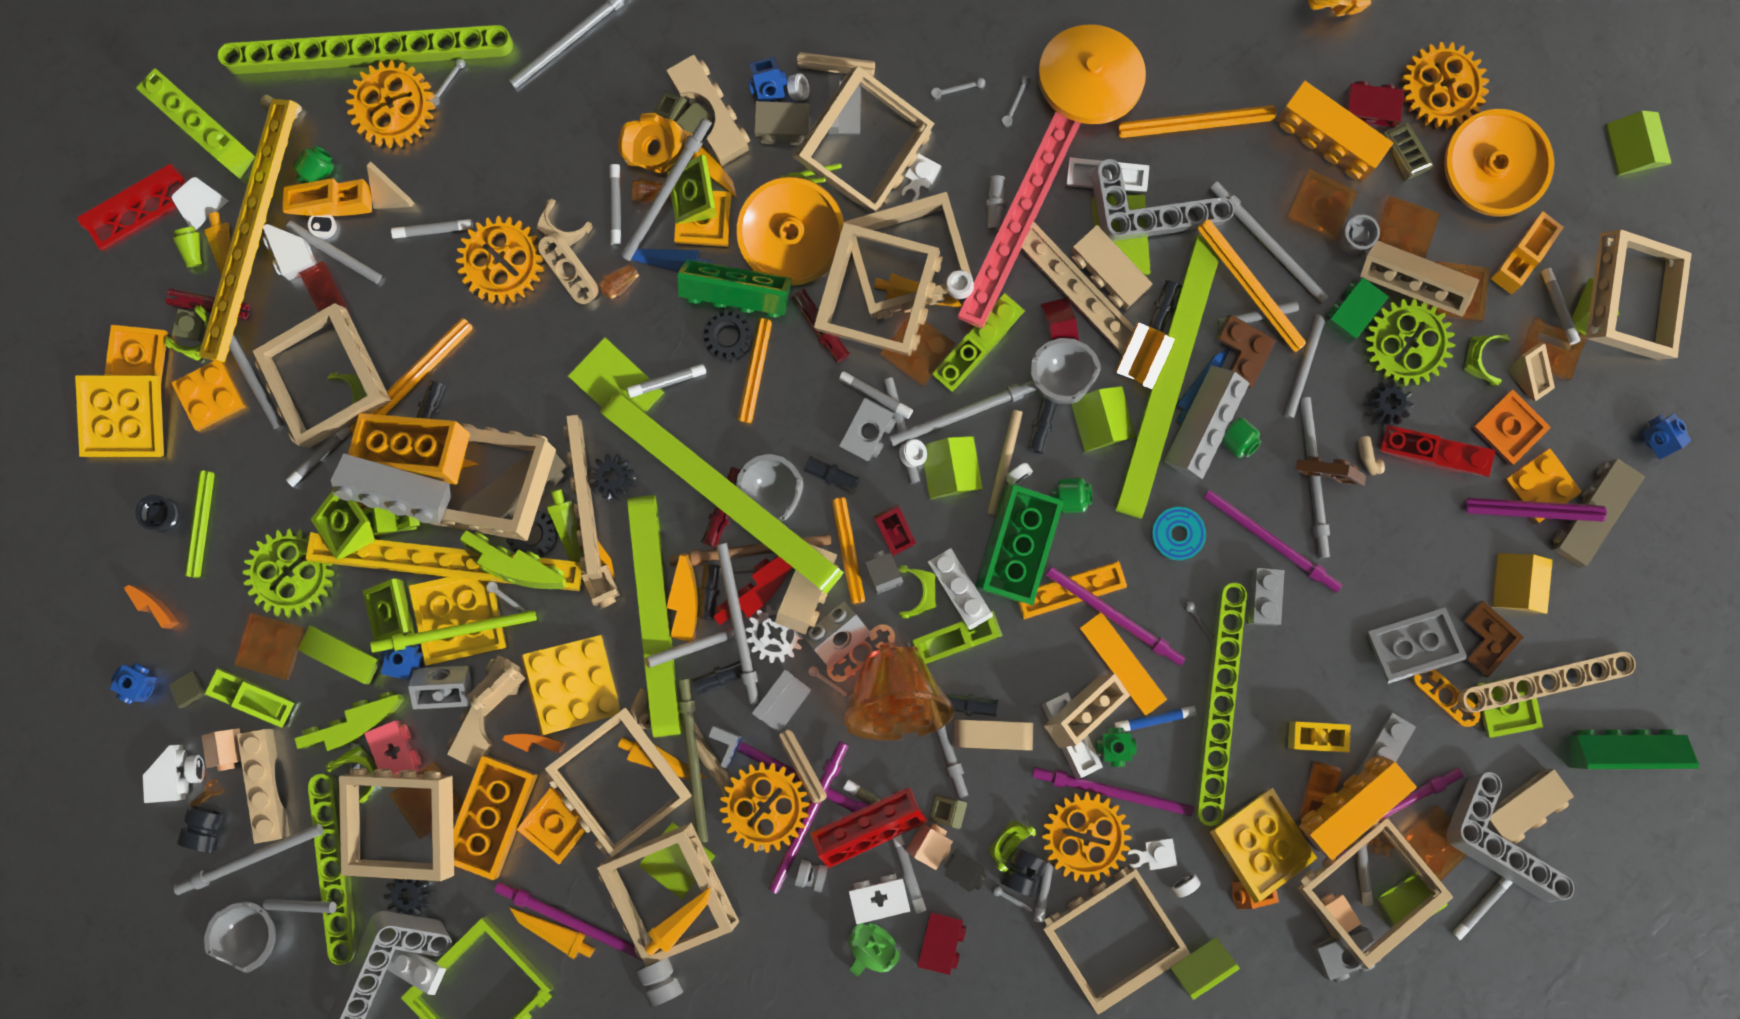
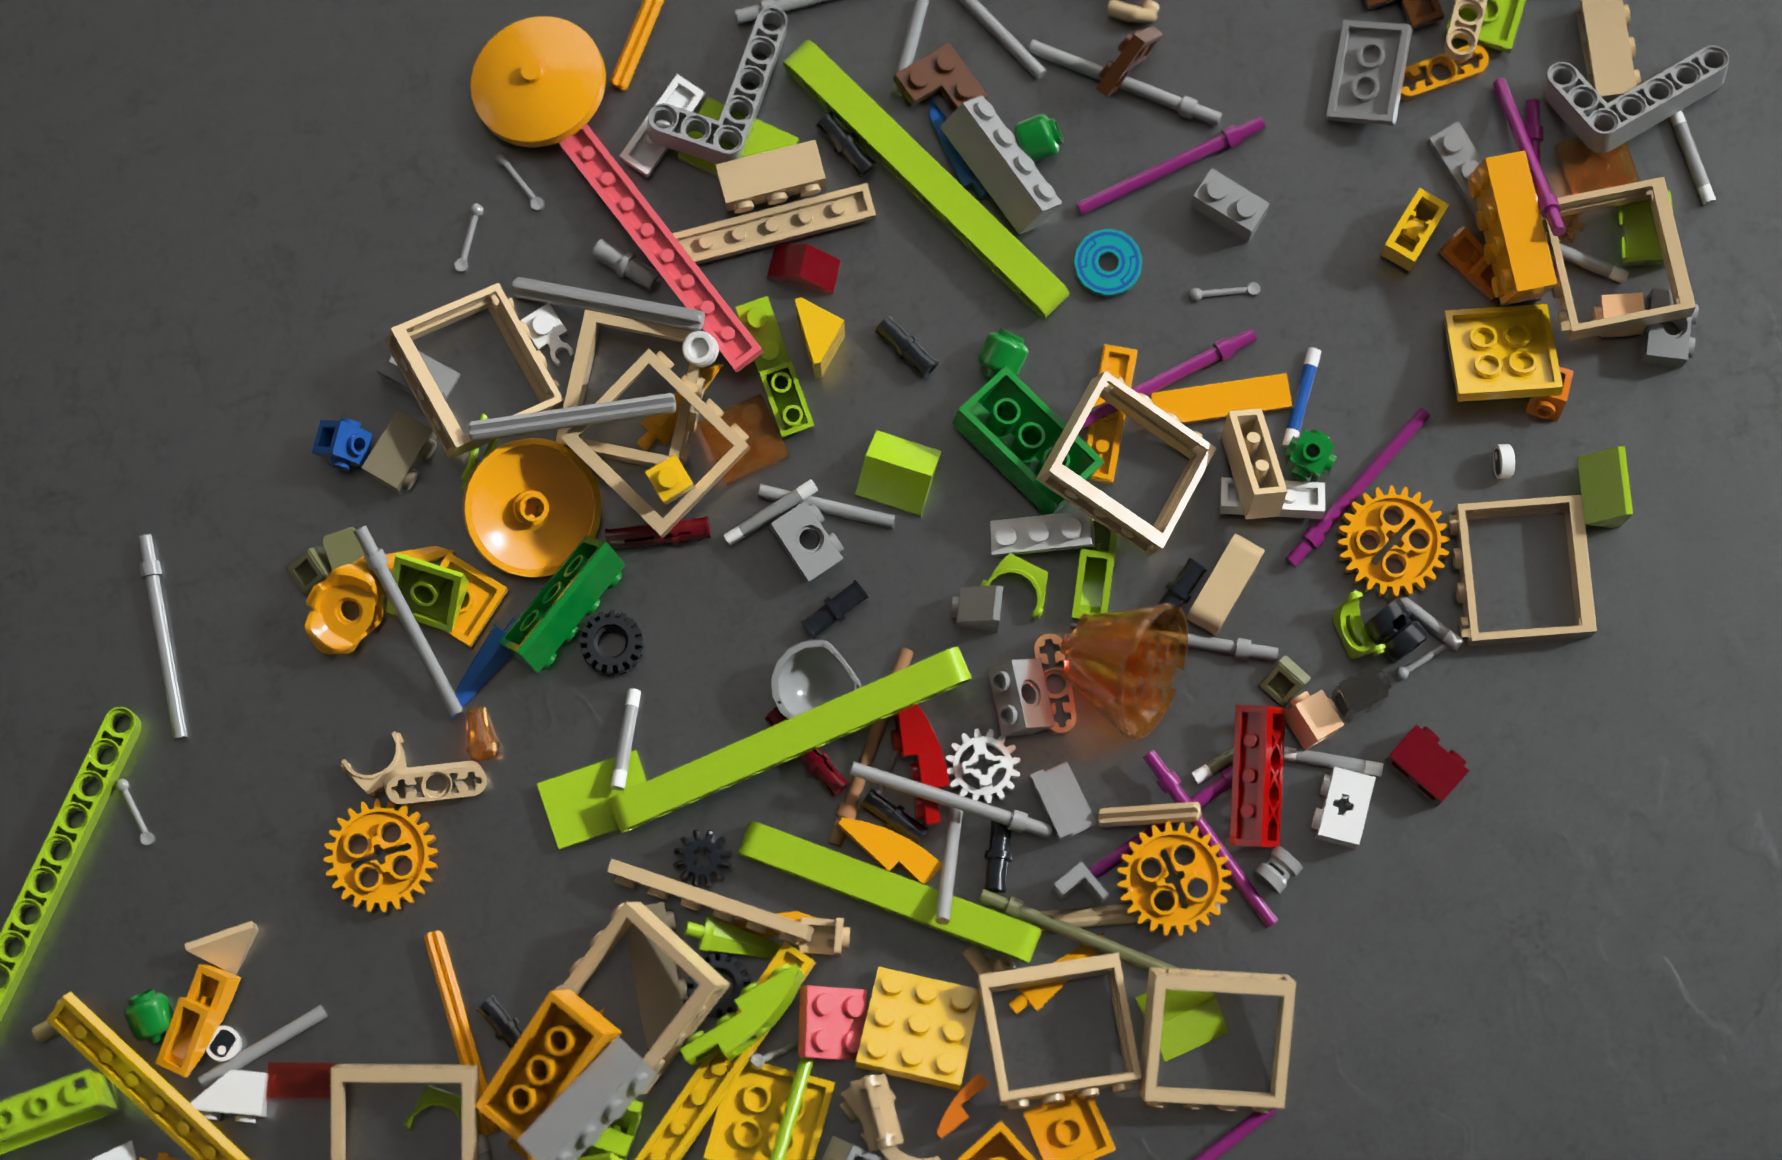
camera: 60 degrees left, 5 degrees down
light orange gear [346,60,435,148] -> none
light grey bar [391,219,473,239] -> none
light grey bar [609,164,621,245] -> none
clear orange cone [631,178,670,204] -> none
light grey wheel [635,958,683,1007] -> none
light orange bar [644,886,711,956] -> none
tan arch [666,55,750,167] -> none
light orange axle [737,318,772,423] -> none
tan brick [775,543,839,635] -> none
white tile [787,73,810,102] -> none
tan axle [797,52,875,76] -> none
light grey hinge [808,666,856,704] -> none
light orange axle [832,497,865,604] -> none
bright green tile [848,923,900,977] -> none
dark red slope [873,504,917,556] -> none
light grey bar [889,380,1037,446] -> none
white tile [899,439,927,468] -> none
tan bar [987,410,1023,516] -> none
white tile [1006,463,1033,485] -> none
light grey cylinder [1031,338,1101,404] -> none
lime slope [1071,386,1137,452] -> none
panel [1115,322,1175,389] -> none
white plate [1127,838,1177,870] -> none
lime beam [1194,583,1247,826] -> none
light orange axle [1197,219,1306,352] -> none
none -> light grey axle [469,393,676,441]
none -> light grey axle [511,277,705,331]
none -> yellow brick [645,454,696,505]
none -> yellow slope [794,298,845,380]
none -> coral plate [798,985,868,1061]
none -> tan window [1036,371,1217,556]
none -> magenta bar [1492,78,1566,236]

